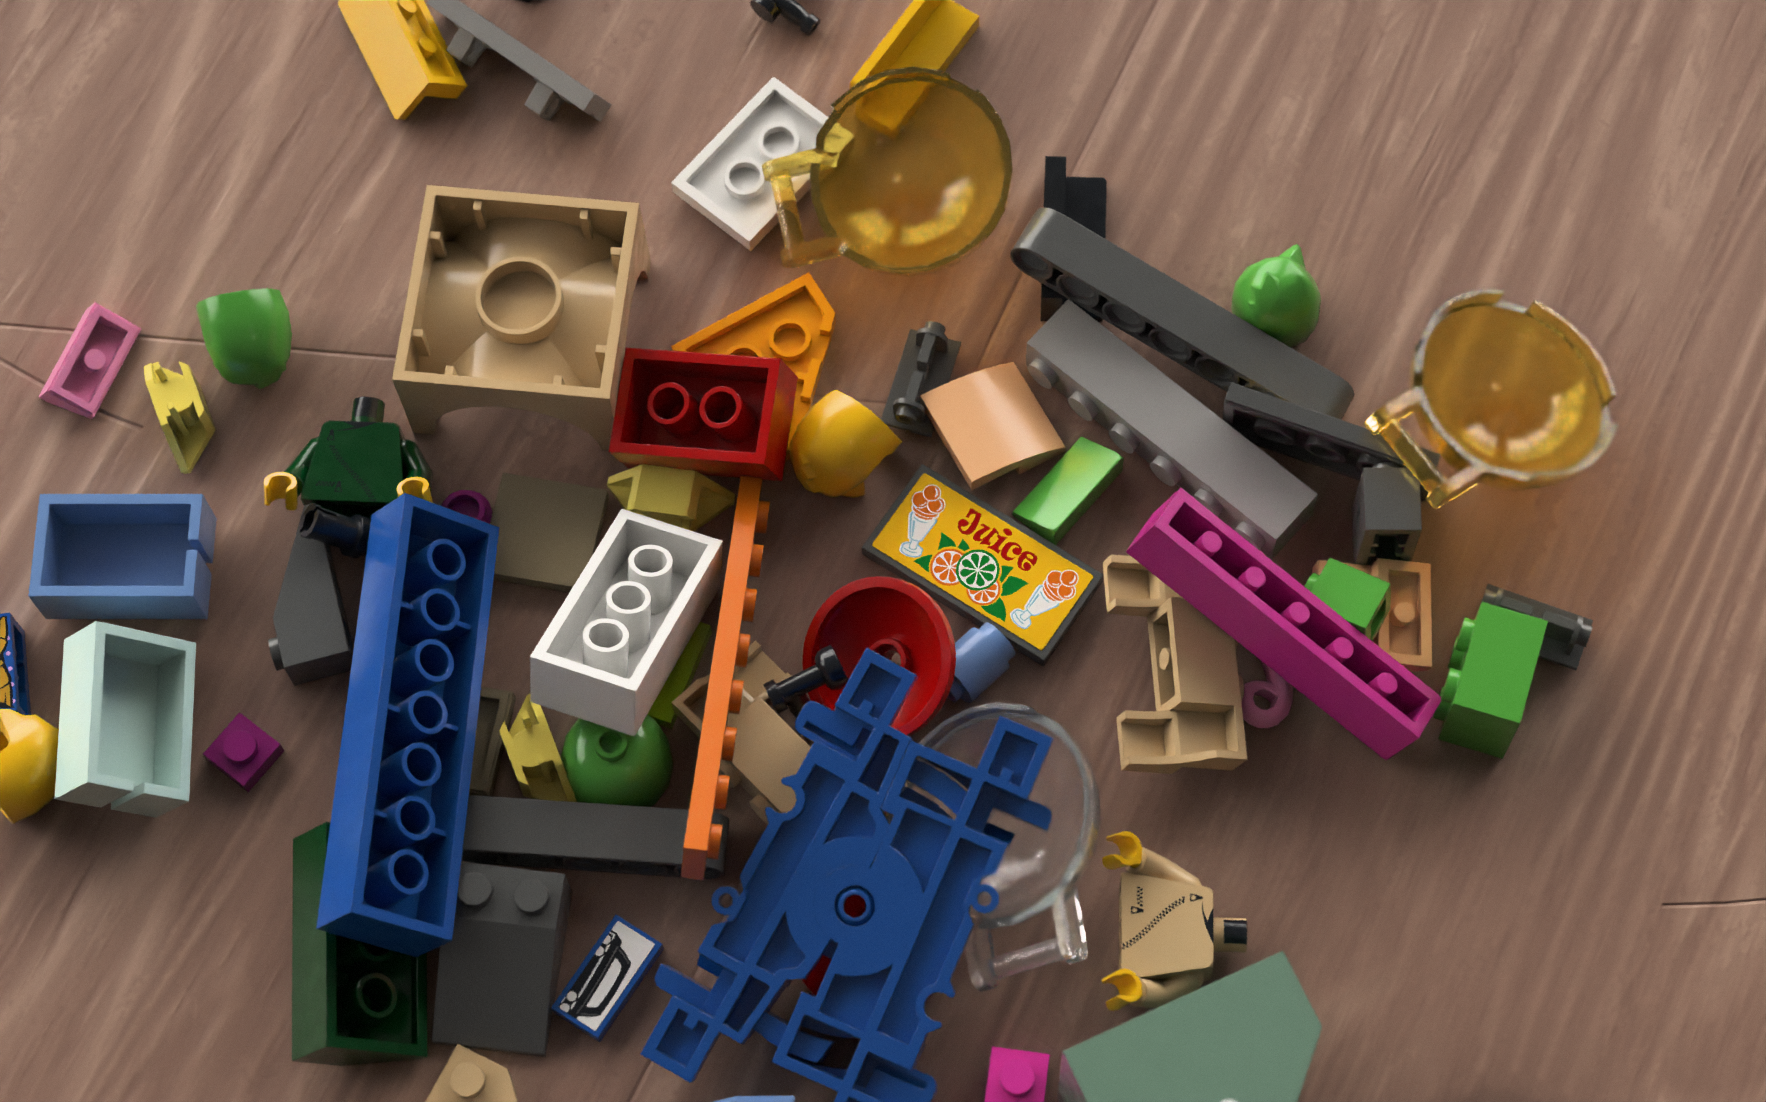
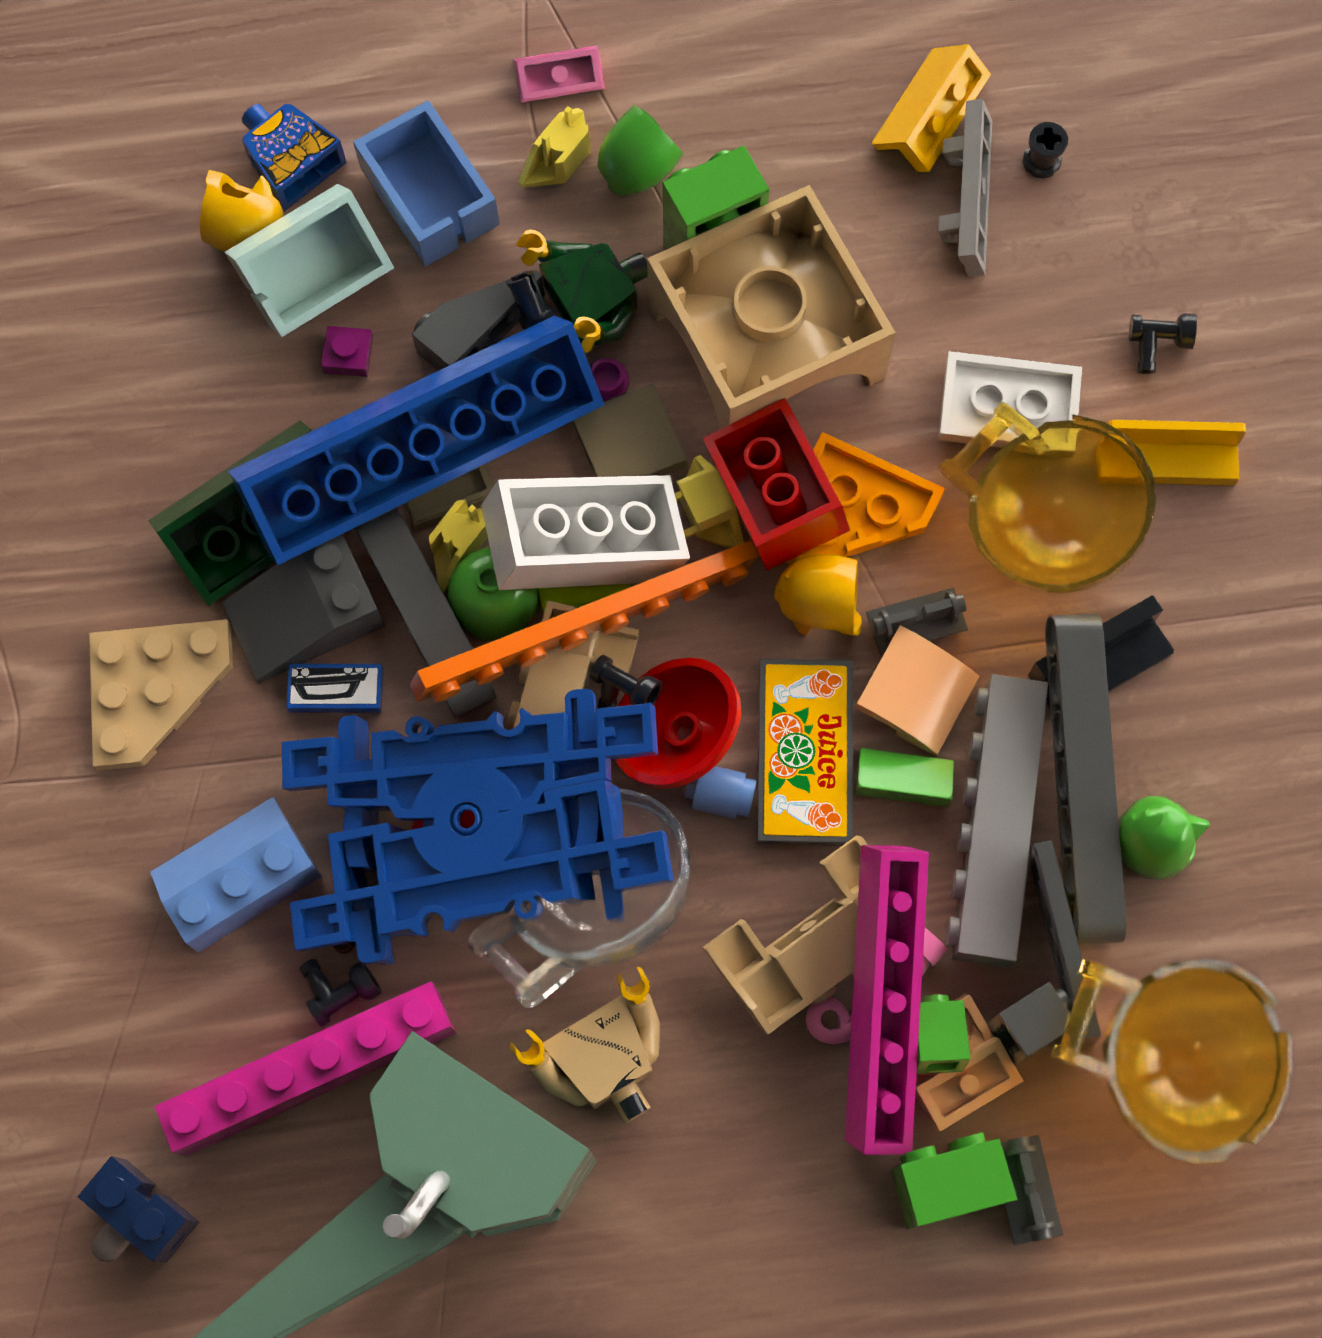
camera: 55 degrees right, 5 degrees up
none -> bright green brick [662,145,769,250]

